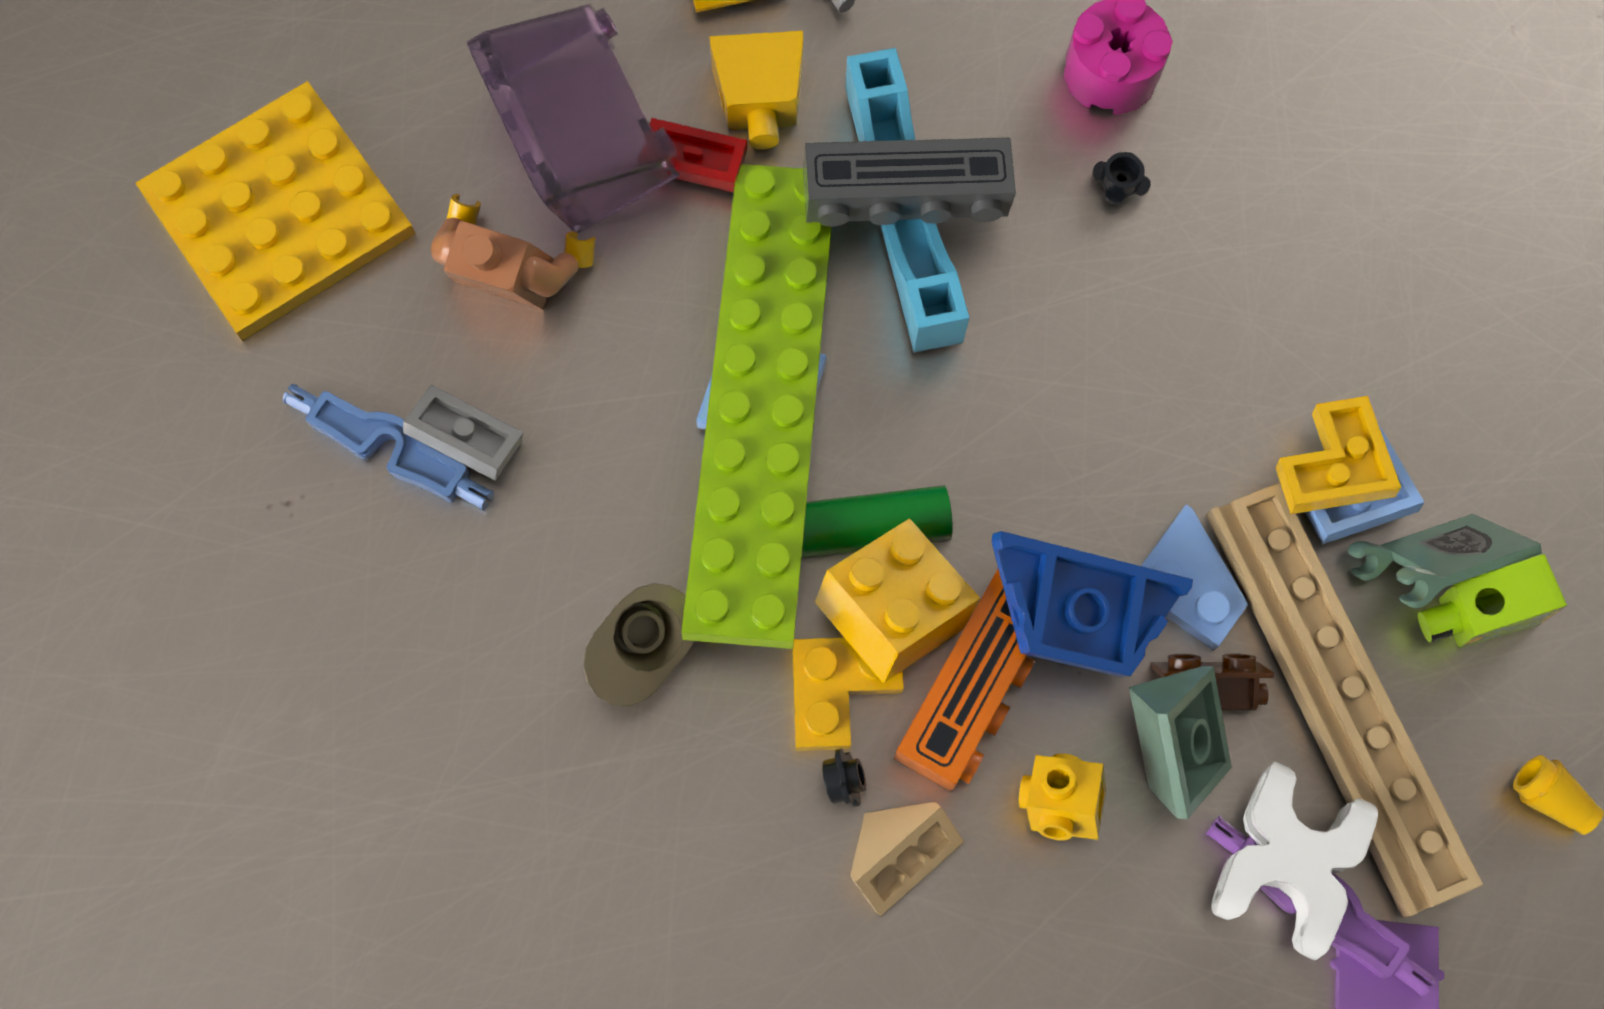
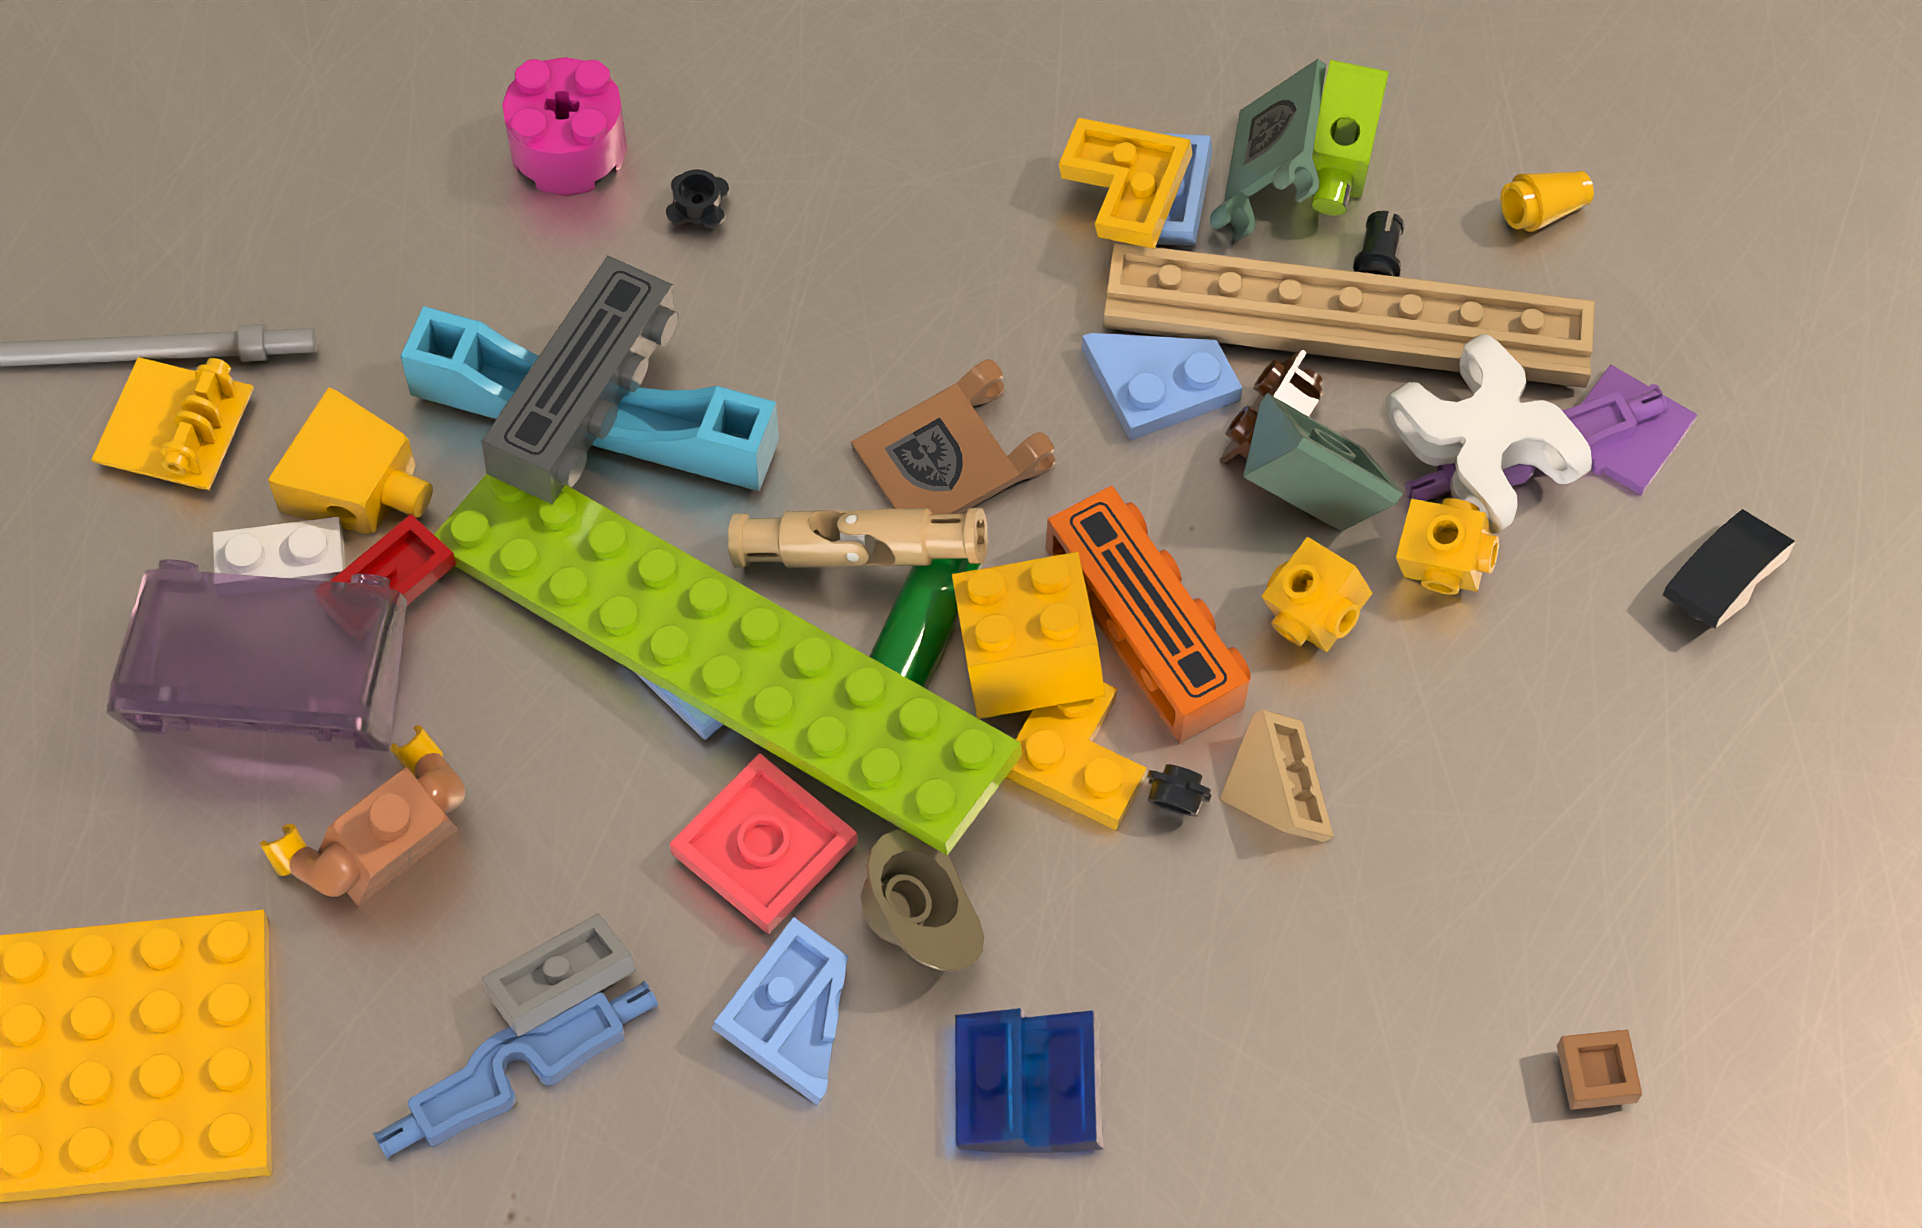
camera: 60 degrees left, 10 degrees down
blue wing [991,531,1193,677] -> none
none -> white plate [212,517,346,599]
none -> coral plate [670,753,858,935]
none -> light blue wing [712,917,848,1105]
none -> tan piece [728,508,988,568]
none -> medium nougat flag [851,359,1055,514]
none -> clear blue slope [955,1008,1103,1153]
none -> black pin [1353,211,1405,277]
none -> yellow brick [1396,498,1499,595]

